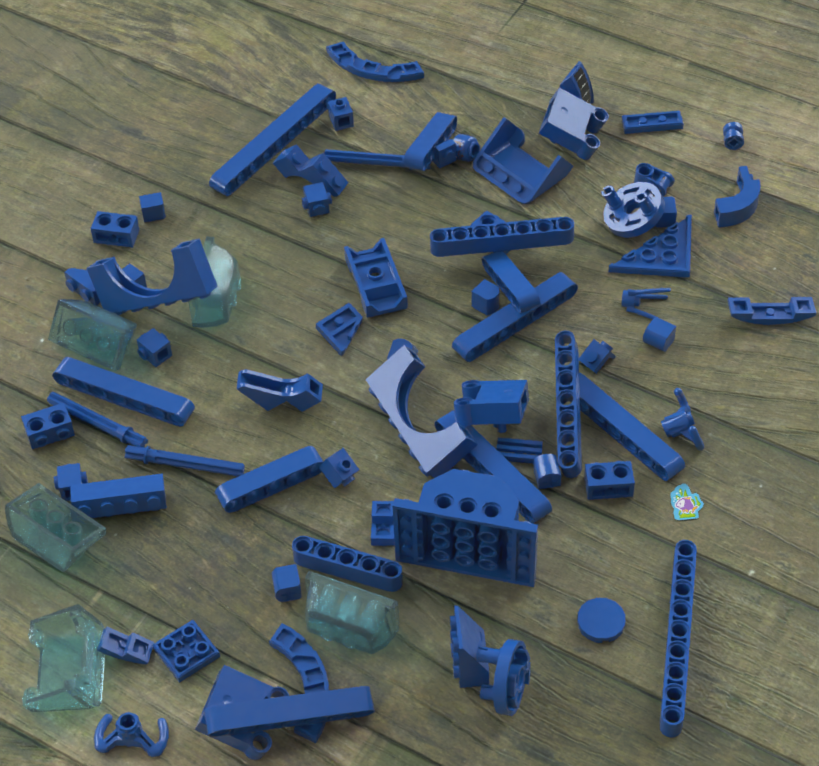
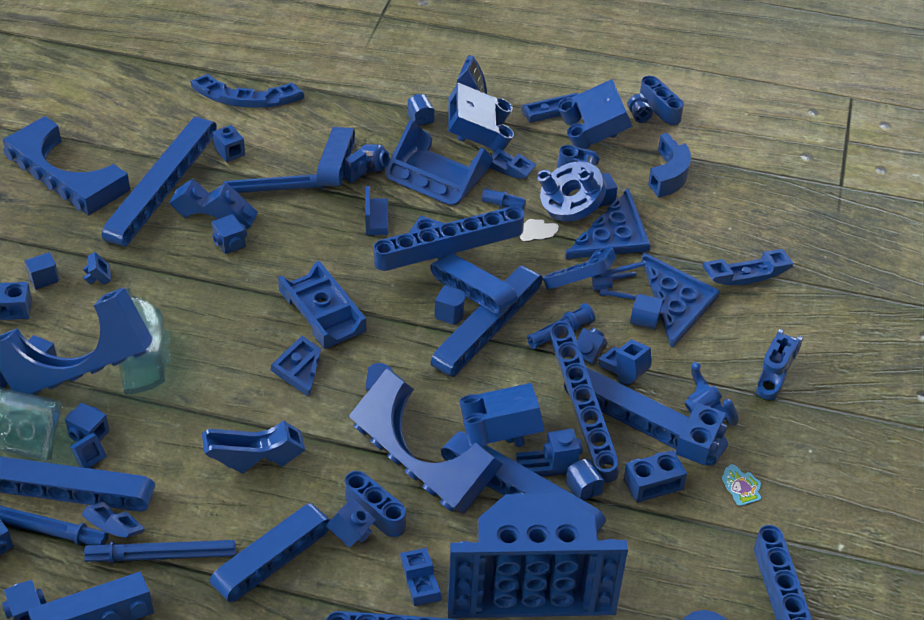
camera: 20 degrees left, 5 degrees down
none -> blue arch [3,116,130,216]
none -> blue tile [70,433,107,468]
none -> blue slope [82,502,145,538]
none -> blue tile [83,252,111,285]
none -> blue beam [344,471,406,537]
none -> blue panel [365,186,388,235]
none -> blue piece [408,94,435,126]
none -> blue axle [482,188,526,210]
none -> blue slope [490,148,536,179]
none -> white sticker [520,219,559,241]
none -> blue pin [527,303,595,349]
none -> blue beam [543,246,616,289]
none -> blue brick [543,429,583,472]
none -> blue piece [557,79,633,149]
none -> blue brick [599,339,652,384]
none -> blue beam [640,75,684,125]
none -> blue tile [642,253,720,347]
none -> blue brick [676,402,728,465]
none -> blue piece [756,329,803,400]

